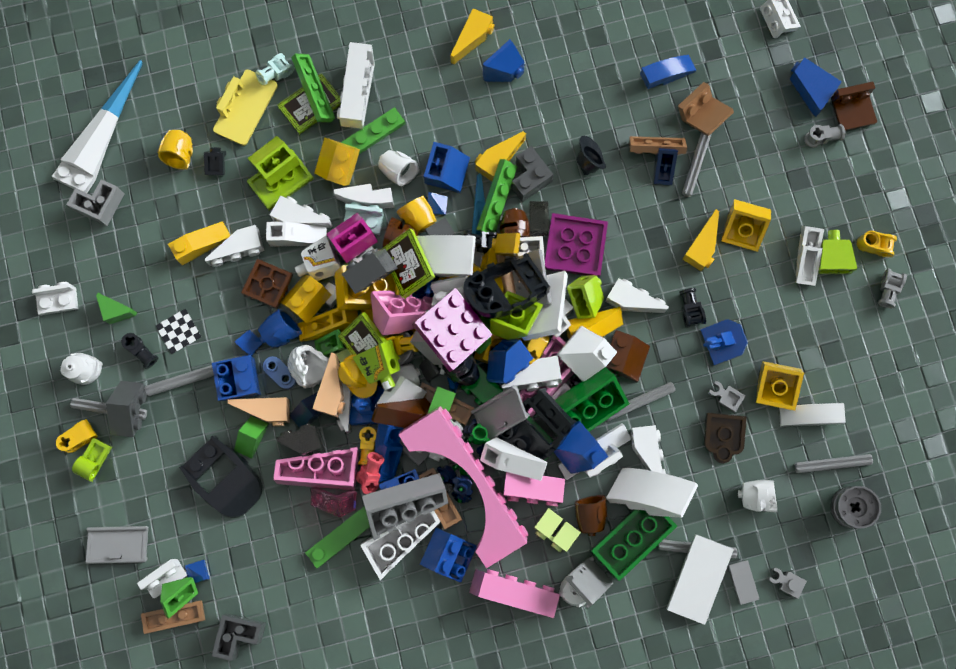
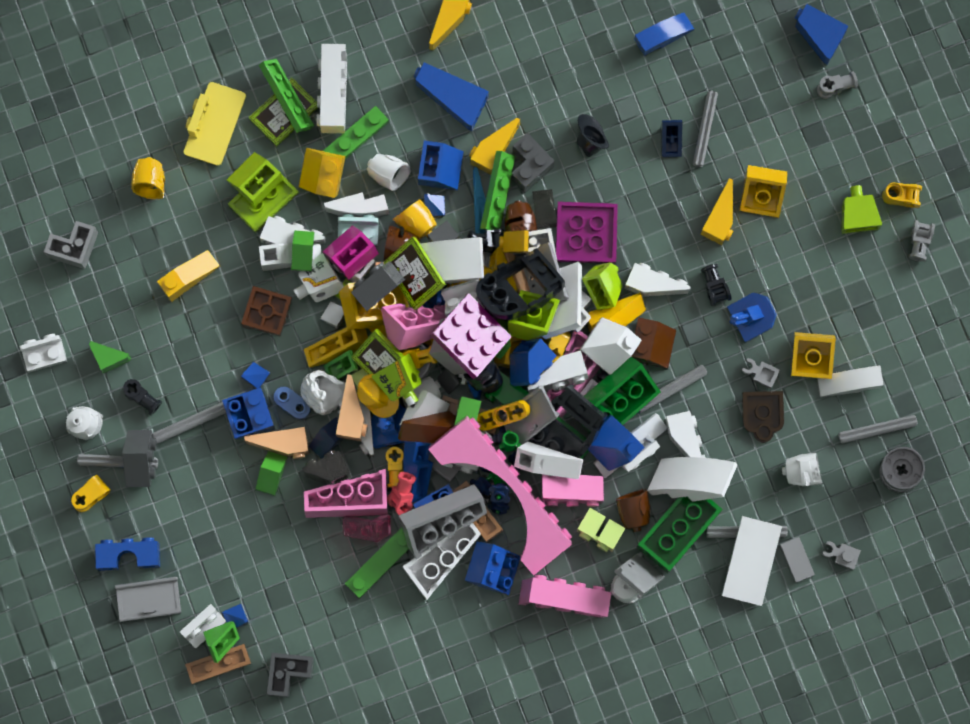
camera: 10 degrees left, 0 degrees up
white plate [52,60,143,193] -> none
lime plate [72,438,112,482] -> none
sticker [156,309,201,354] -> none
black slope [179,436,262,518] -> none
black bracket [204,147,226,175] -> none
white slope [205,225,264,267] -> none
light aqua connector [255,53,295,86] -> none
blue helmet [258,309,302,348] -> none
yellow slope [280,274,331,324] -> none
blue slope [483,39,525,82] -> none
medium nougat plate [629,136,687,155] -> none
medium nougat bracket [678,82,734,136] -> none
white slope [796,226,824,286] -> none
reddish brown bracket [831,81,877,131] -> none
none -> blue arch [95,537,160,571]
none -> bright green slope [291,230,315,272]
none -> blue slope [414,62,489,131]
none -> yellow beam [477,400,531,431]

